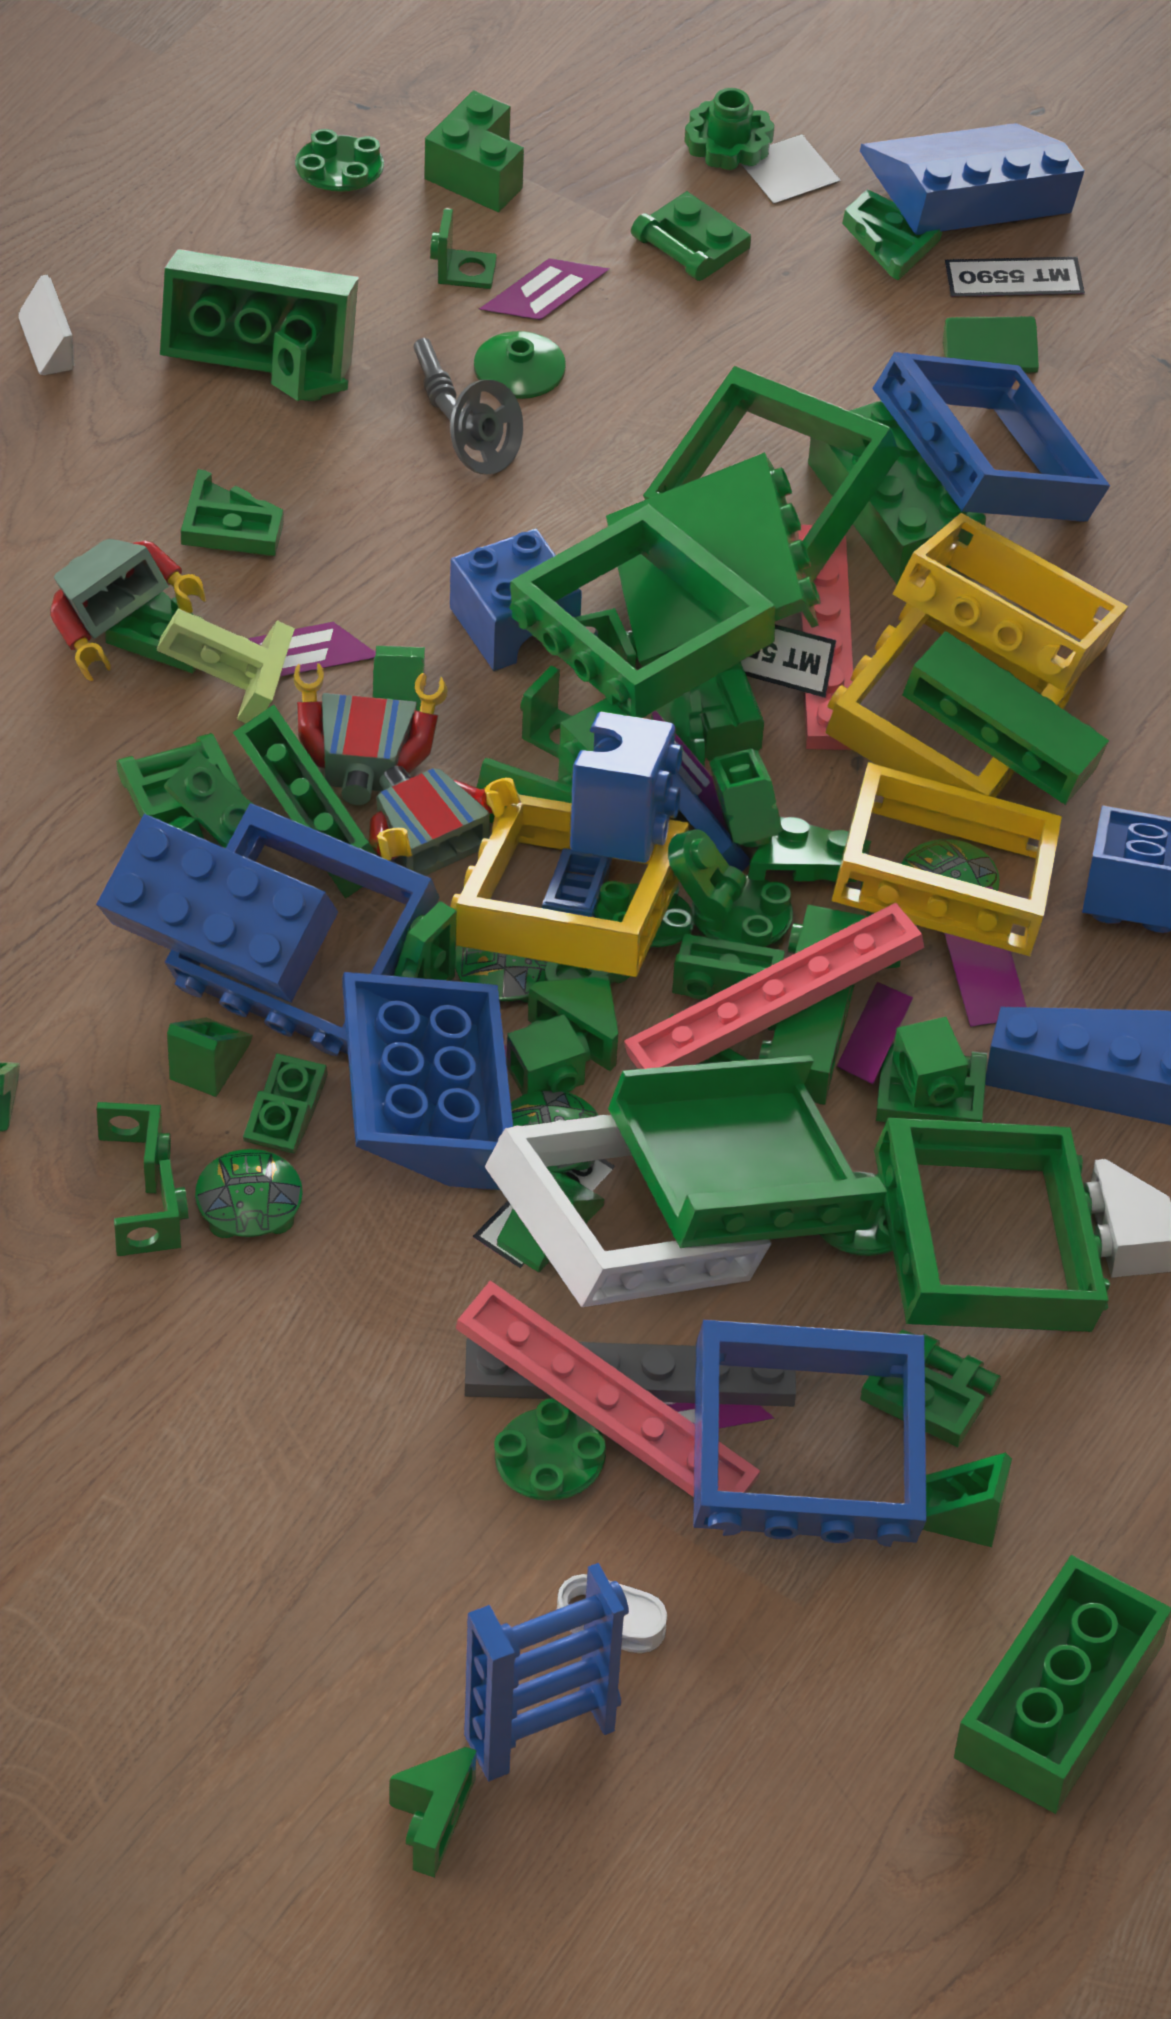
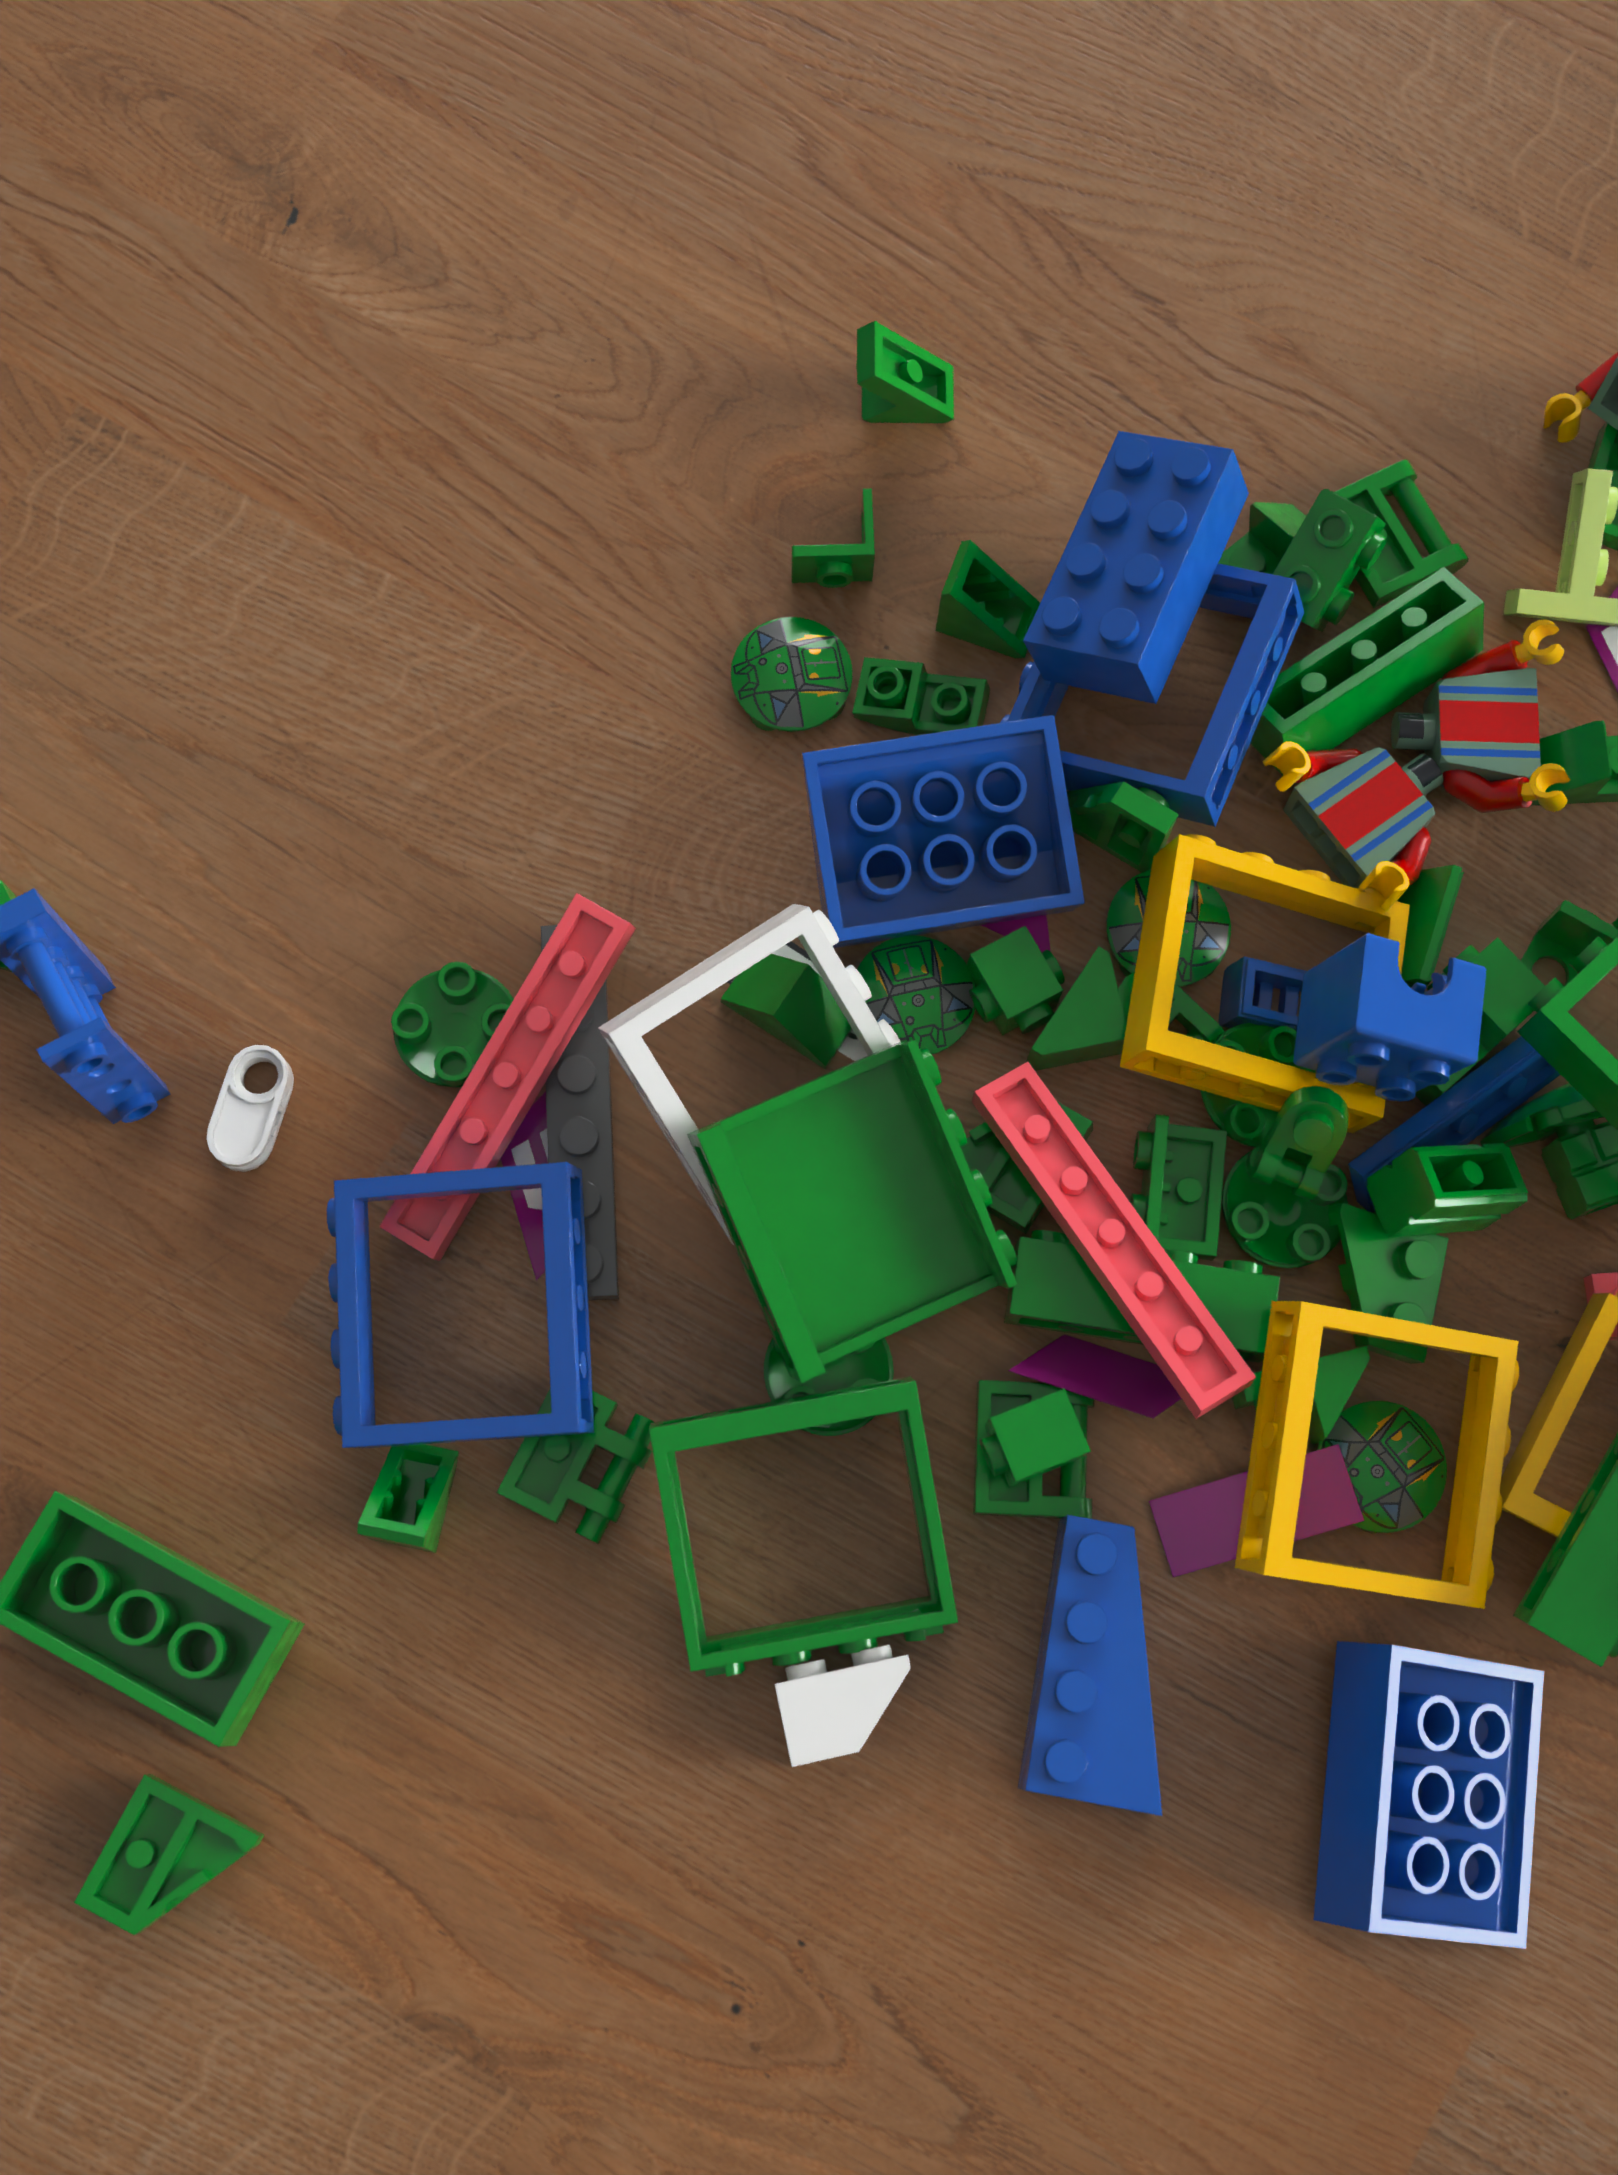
camera: 85 degrees right, 25 degrees up
green bracket [114,1159,189,1256] -> none
magenta sticker [652,711,726,829] -> none

